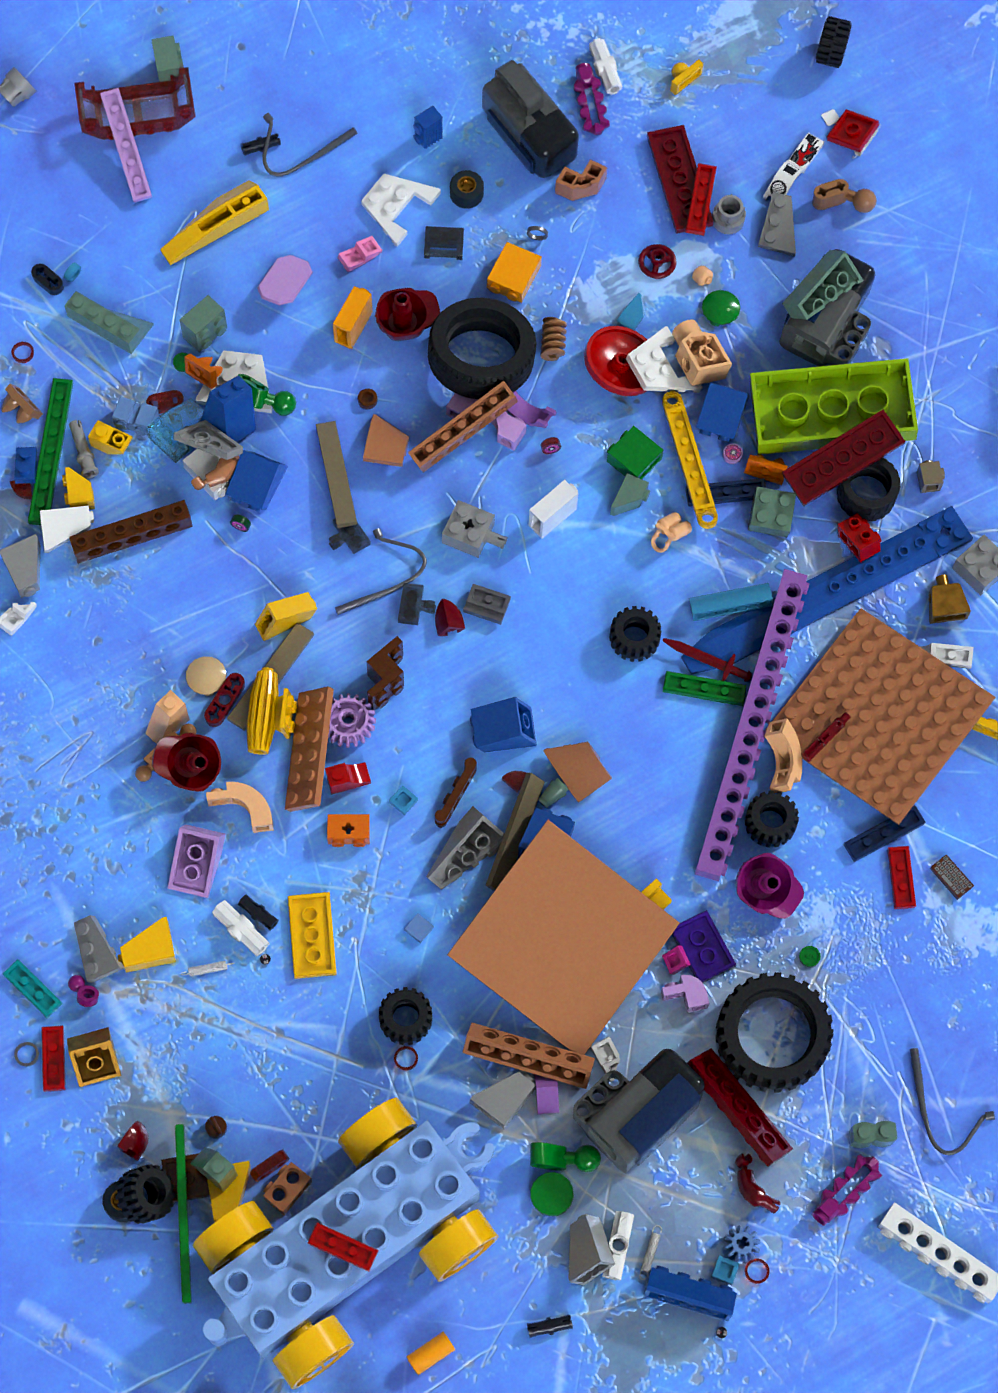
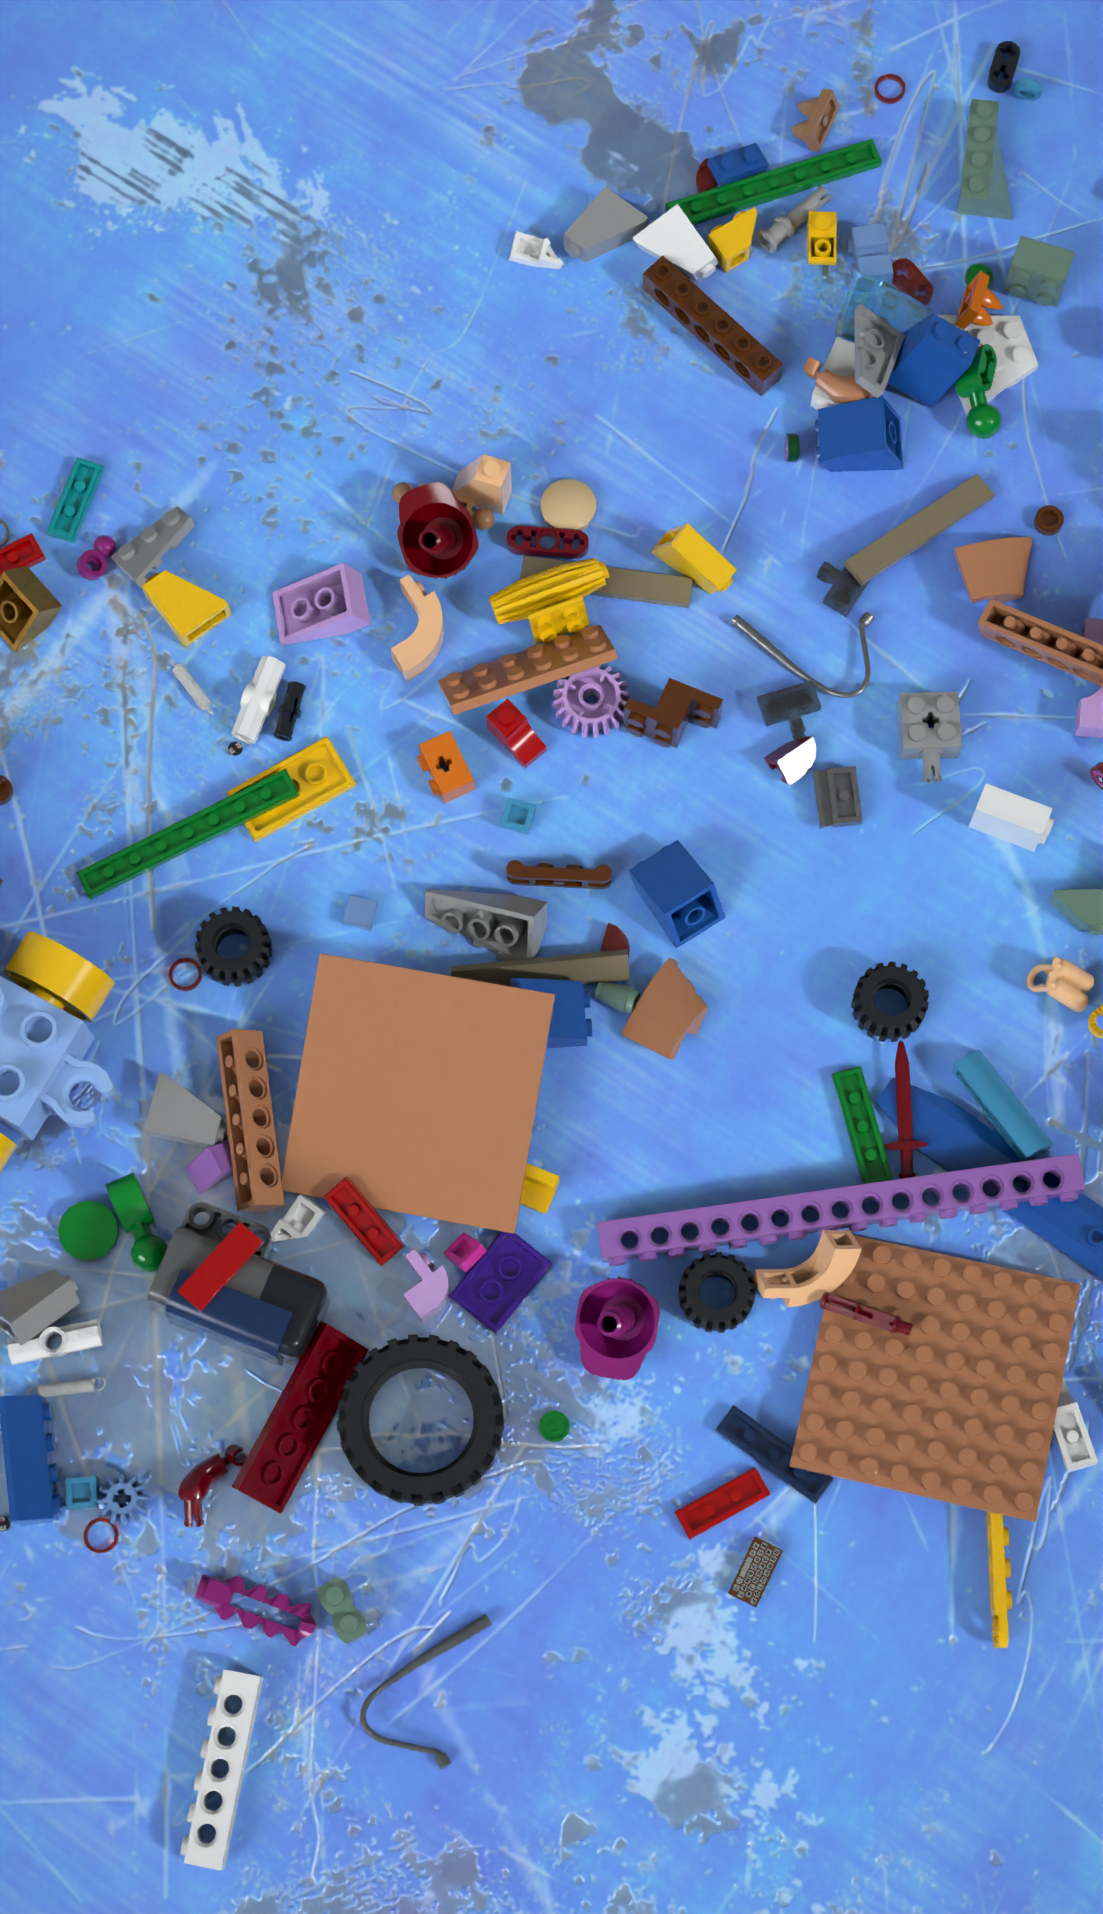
camera: 70 degrees right, 5 degrees up
none -> green tile [76,768,300,900]
none -> red tile [177,1222,264,1312]
none -> red tile [323,1177,406,1266]

